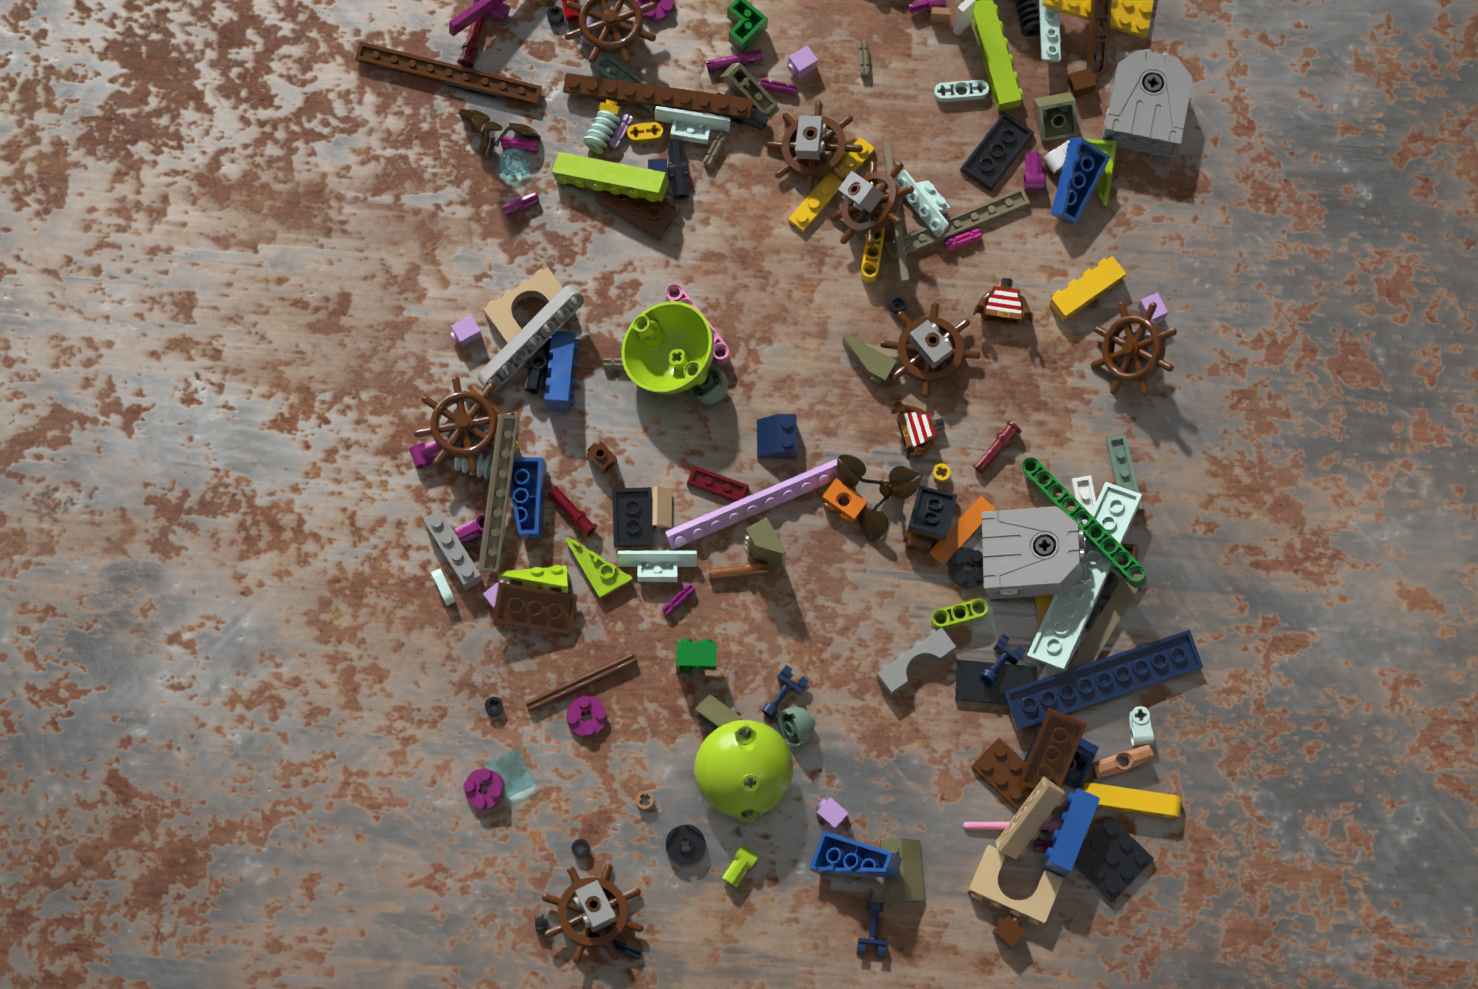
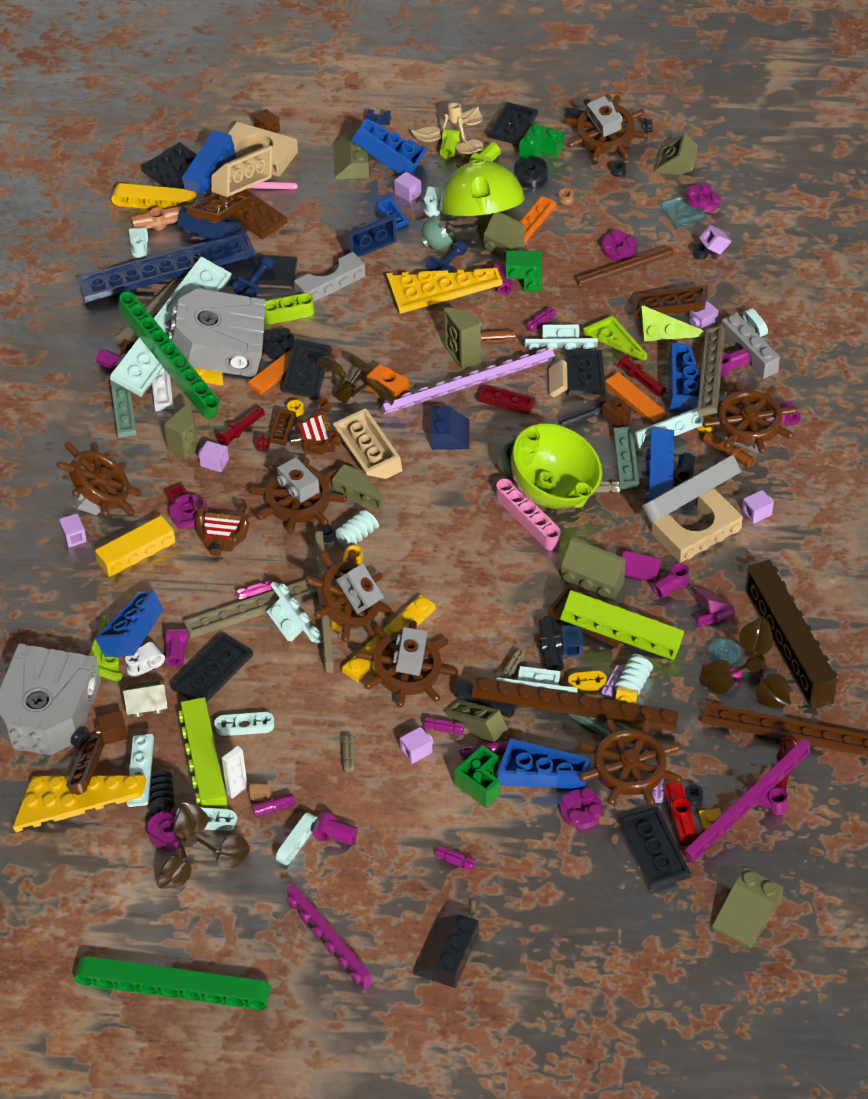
camera: 175 degrees left, 25 degrees down
none -> black bush [70,729,91,750]
none -> magenta piece [96,349,126,372]
none -> olive slope [164,402,197,460]
none -> dark red tile [165,484,188,506]
none -> magenta plate [170,494,209,529]
none -> lavender brick [198,441,229,472]
none -> dark red bush [256,434,271,453]
none -> reddish brown slope [269,408,297,446]
none -> tan slope [333,408,403,479]
none -> light aqua piece [336,510,379,548]
none -> dark blue slope [340,214,397,257]
none -> blue slope [375,197,409,229]
none -> yellow wing [386,268,503,314]
none -> tan plant [411,103,484,154]
none -> light aqua piece [424,186,443,217]
none -> lime piece [440,128,461,159]
none -> black plate [488,102,538,145]
none -> magenta piece [492,263,513,295]
none -> blue wedge [498,738,591,789]
none -> green brick [519,123,564,159]
none -> orange tile [520,196,556,244]
none -> black axle [558,401,607,427]
none -> olive slope [561,538,626,600]
none -> orange tile [605,372,668,425]
none -> sand green plate [614,426,639,490]
none -> magenta slope [622,551,661,582]
none -> light aqua bracket [635,408,705,449]
none -> magenta piece [652,563,689,598]
none -> olive slope [655,133,698,176]
none -> magenta slope [693,587,729,613]
none -> lavender brick [699,225,732,254]
none -> dark brown brick [745,559,838,710]

